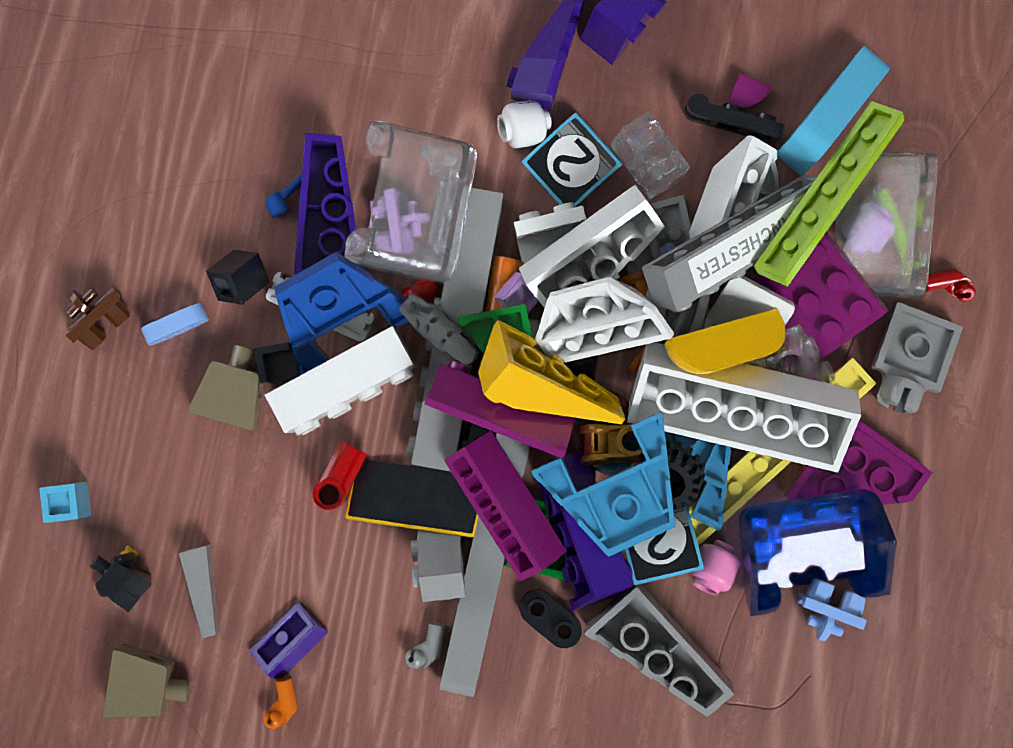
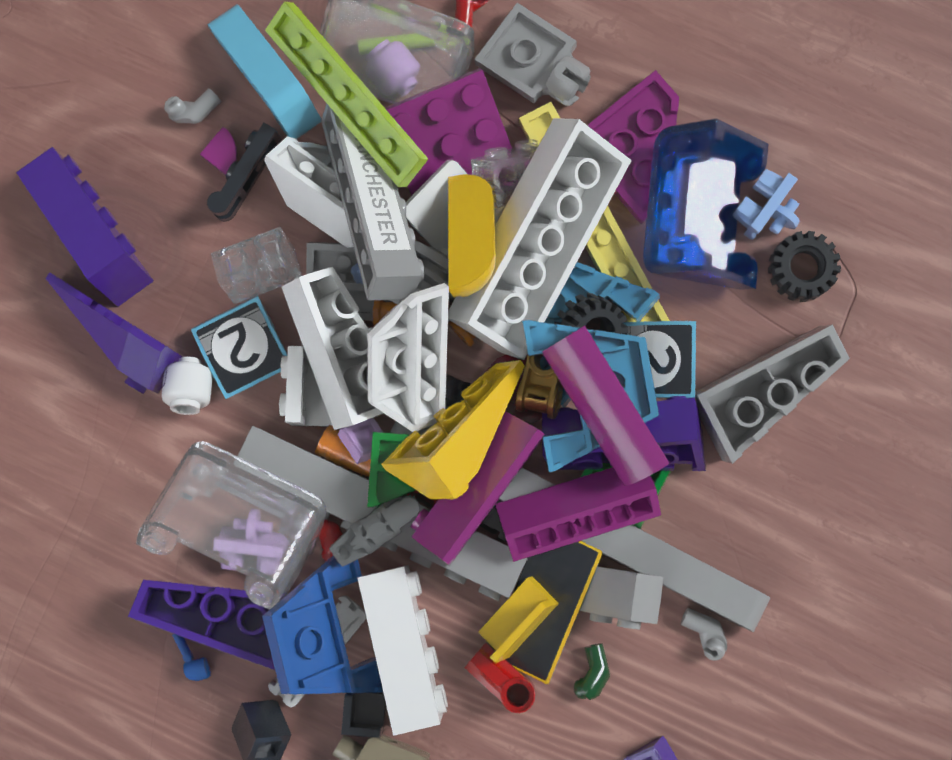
camera: 75 degrees left, 5 degrees down
black plate [520,589,582,649] -> none
bright pink head [689,540,741,595] -> none
none -> light grey arm [164,88,222,124]
none -> yellow panel [479,576,559,663]
none -> magenta brick [542,326,670,486]
none -> dark green arm [574,643,610,700]
none -> black tyre [768,231,841,302]

